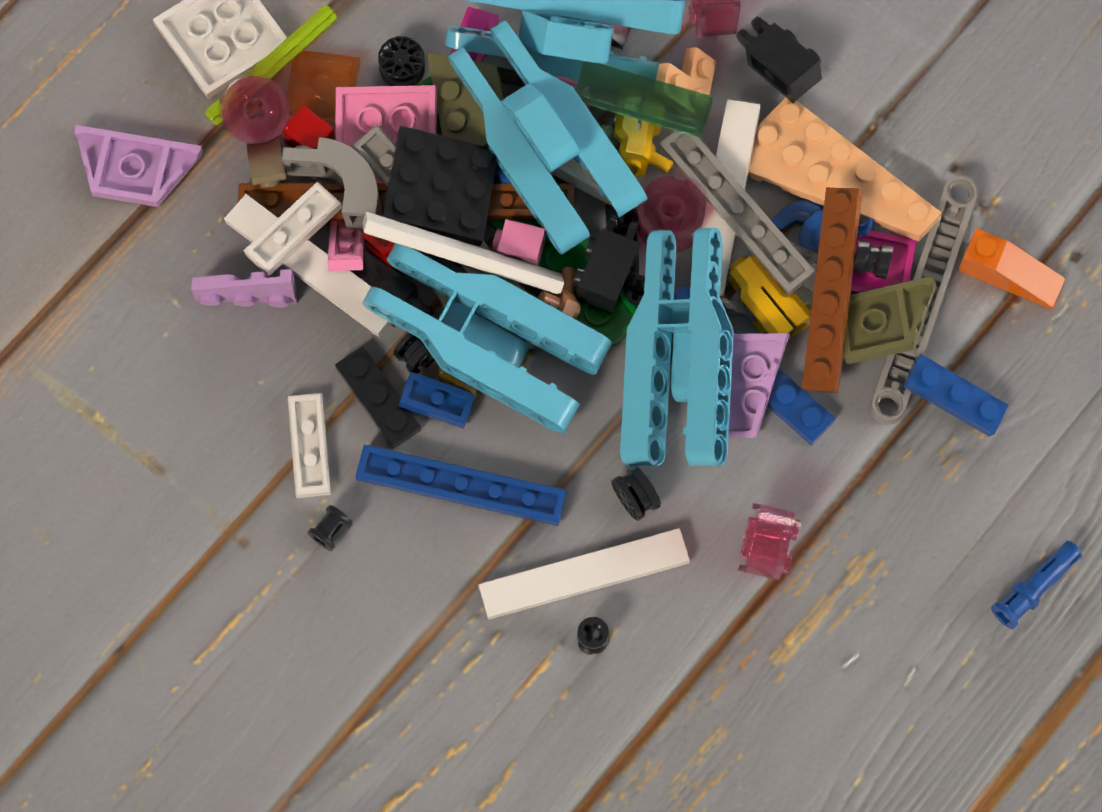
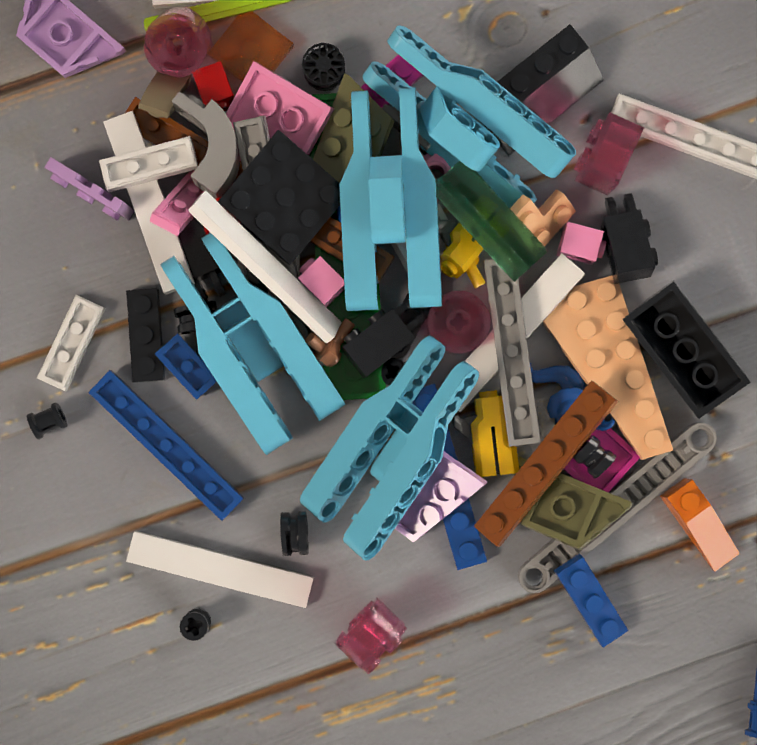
camera: 30 degrees right, 15 degrees up
none -> bright pink brick [556,222,606,265]
none -> black slope [622,280,751,419]

